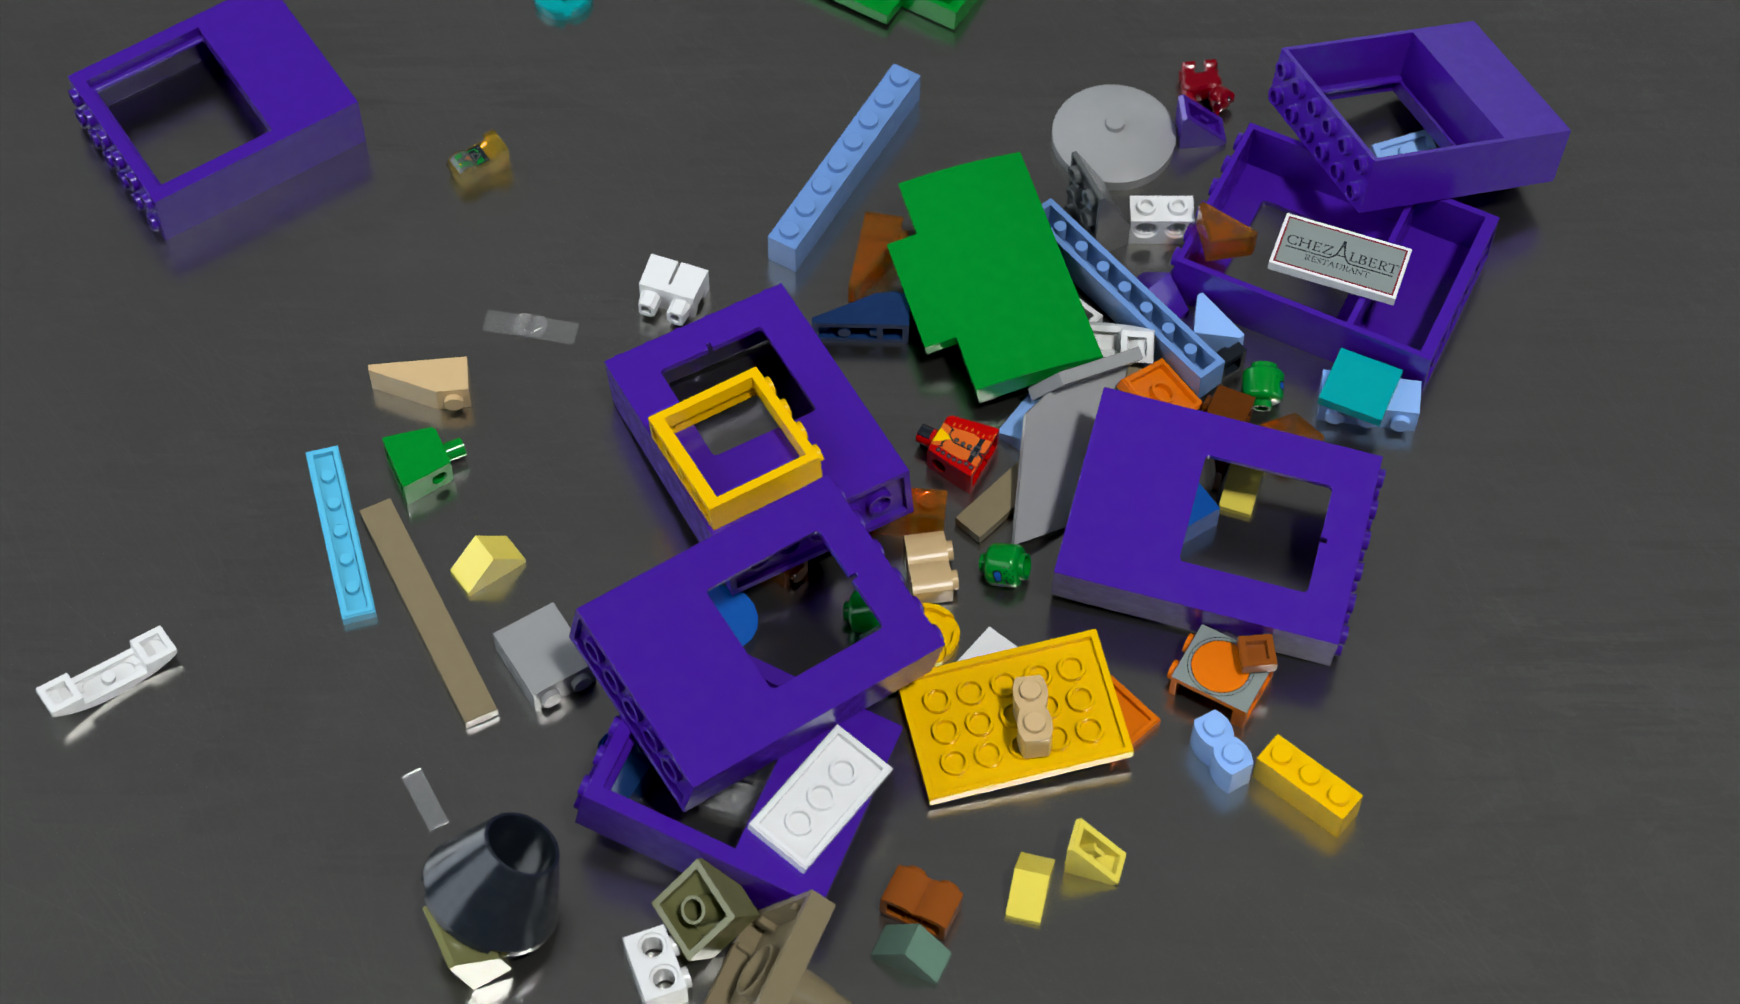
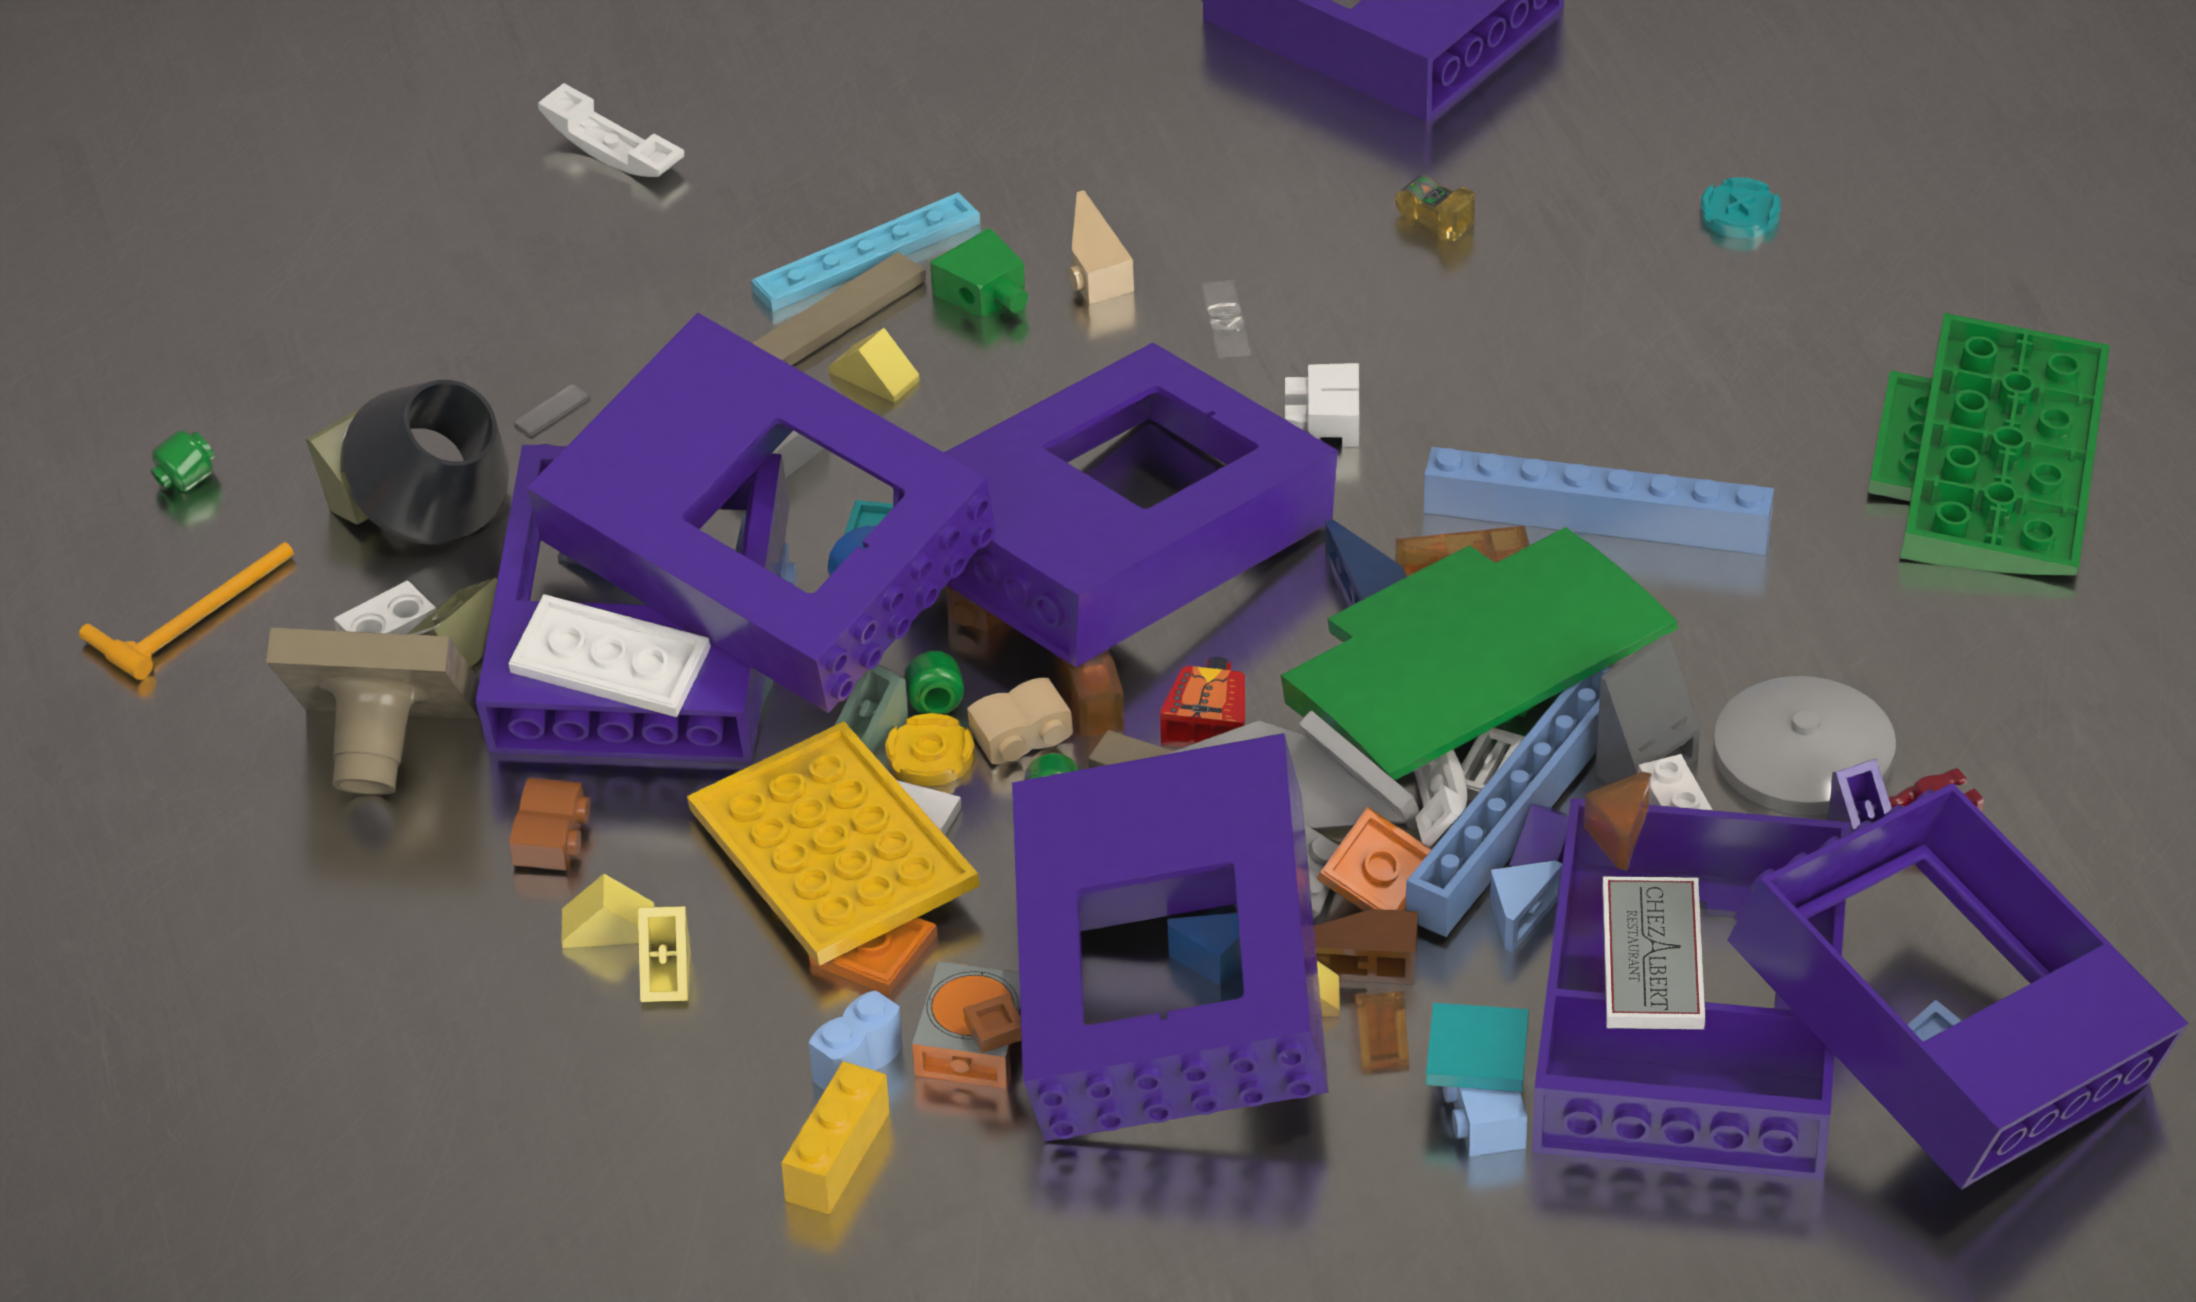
camera: 75 degrees right, 15 degrees down
yellow window [648,367,824,531] -> none
sand green slope [871,924,952,986] -> none
tan brick [1013,675,1053,759] -> none
black plate [1217,342,1247,382] -> none
green head [1241,361,1285,412] -> none

